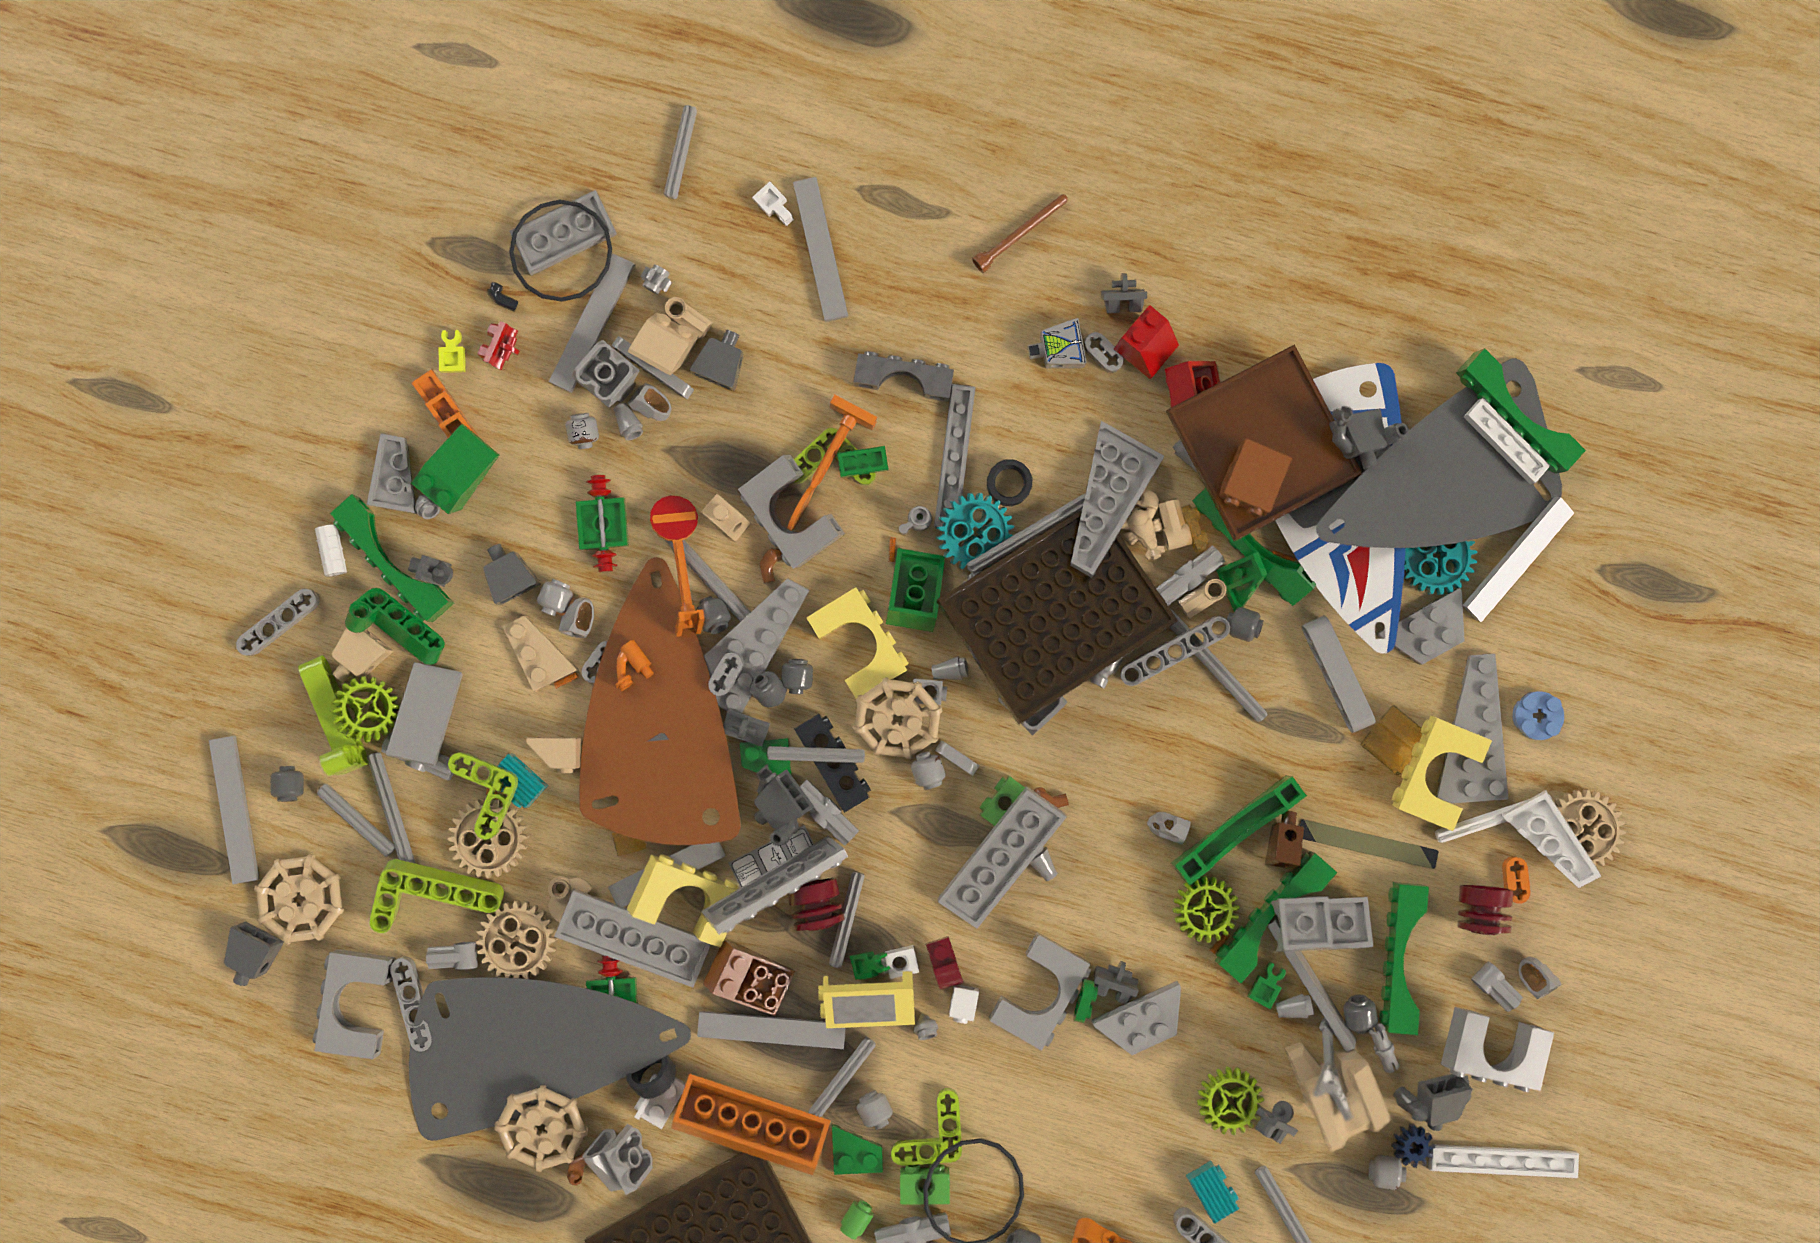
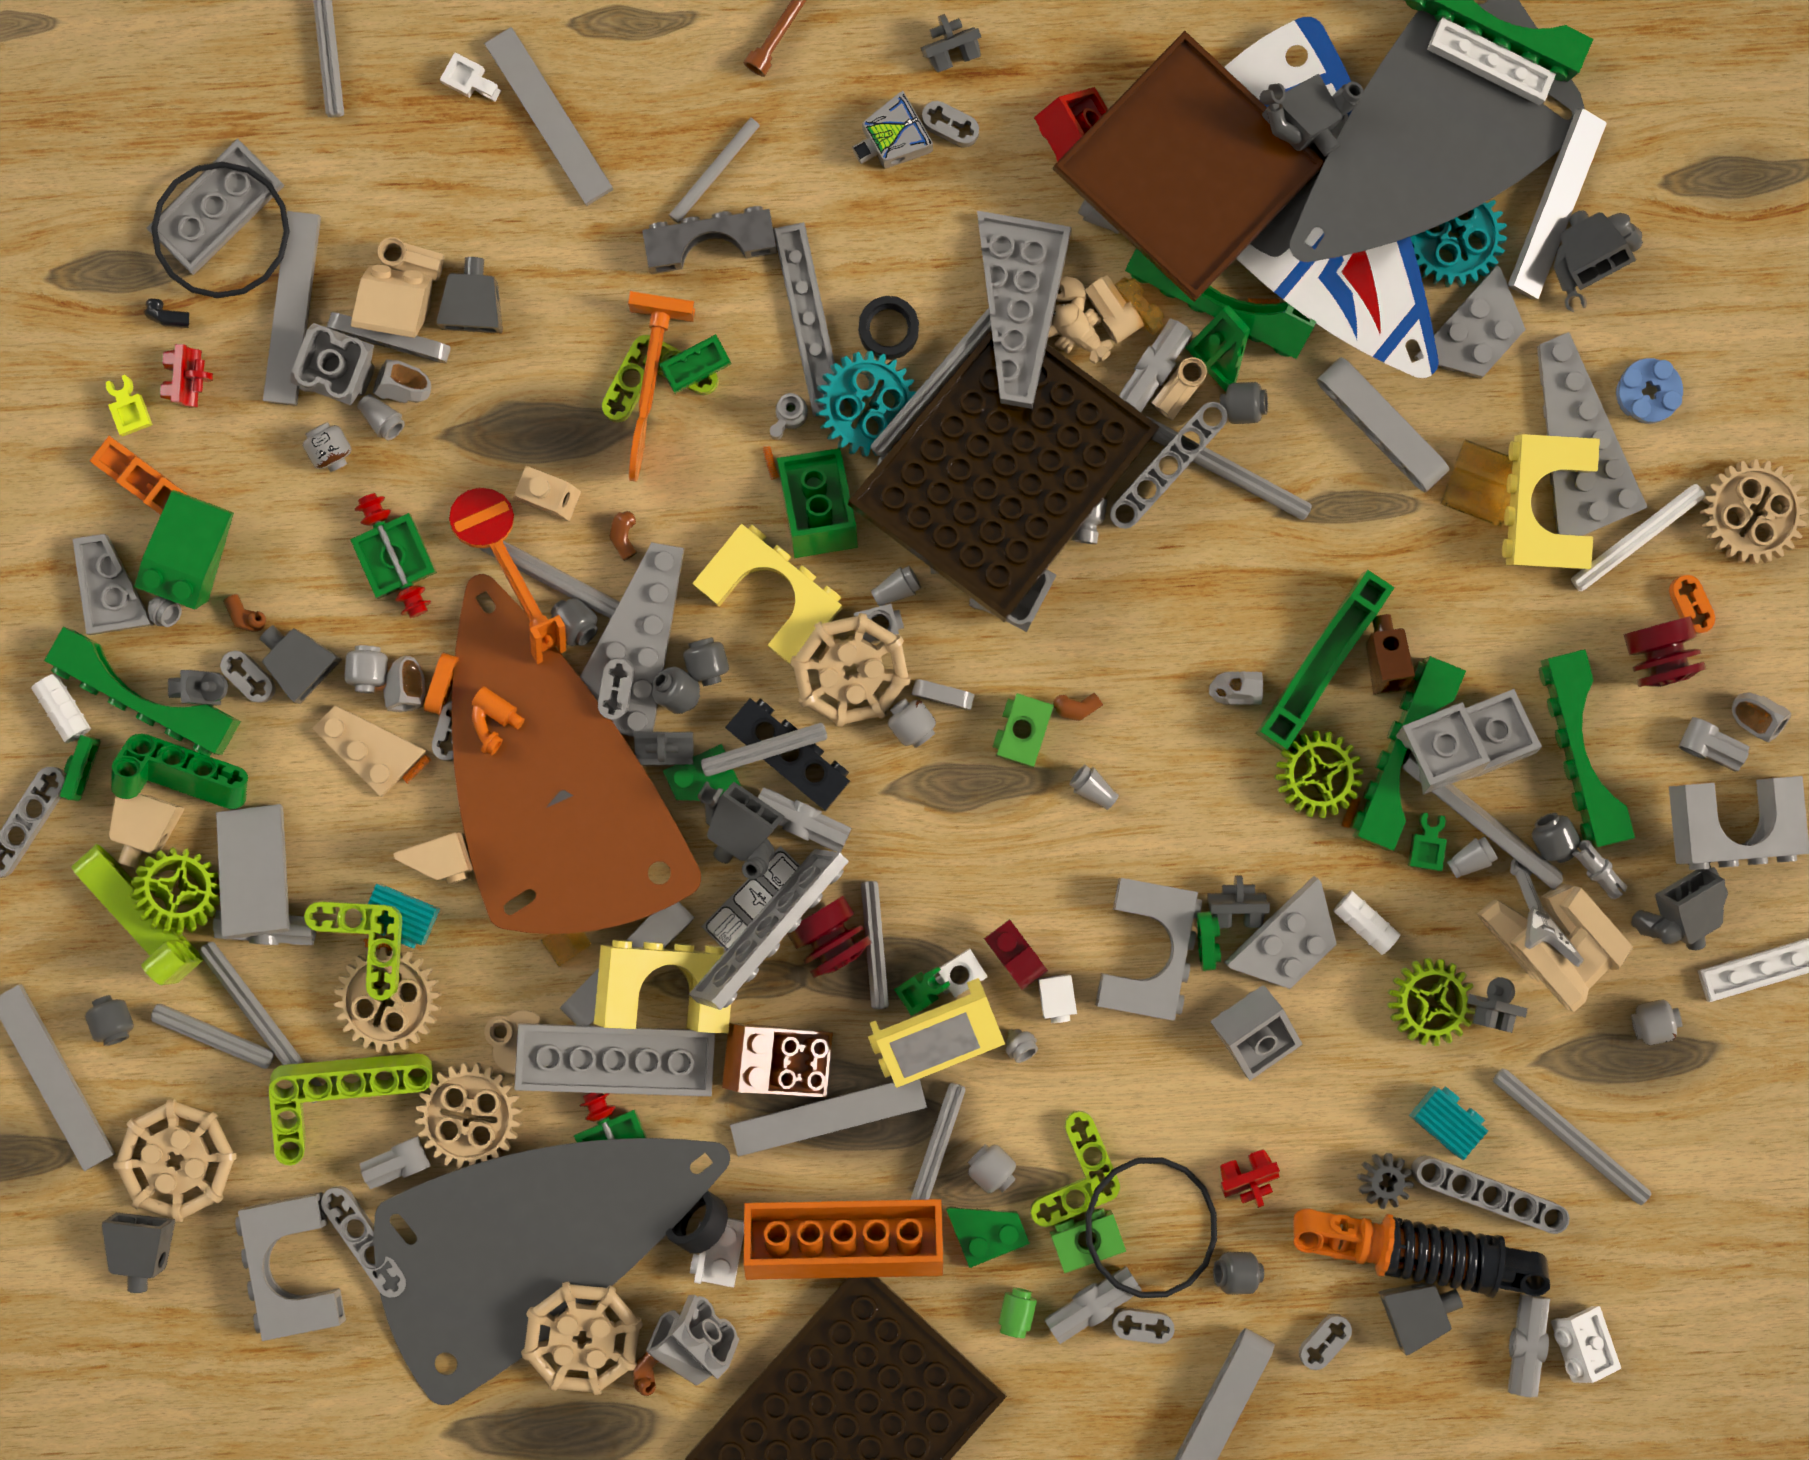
camera: 25 degrees left, 0 degrees up
light grey gear [640,264,672,295] -> none
light grey arch [738,455,845,569] -> none
light grey plate [938,786,1067,928] -> none
red slope [1114,305,1179,380] -> none
dark orange brick [1218,438,1292,517] -> none
olive sticker [1300,820,1439,869] -> none
dark blue gear [1391,1124,1436,1168] -> none
white wing [1502,790,1601,888] -> none
none -> green plate [59,735,101,801]
none -> light grey beam [220,651,276,703]
none -> dark orange arm [223,594,266,632]
none -> orange beam [424,652,459,716]
none -> light grey bar [669,117,760,223]
none -> light grey slope [1210,985,1303,1081]
none -> red hips [1220,1149,1280,1208]
none -> white axle [1333,890,1401,955]
none -> dark grey gear [1357,1153,1414,1209]
none -> dark grey torso [1554,210,1643,312]

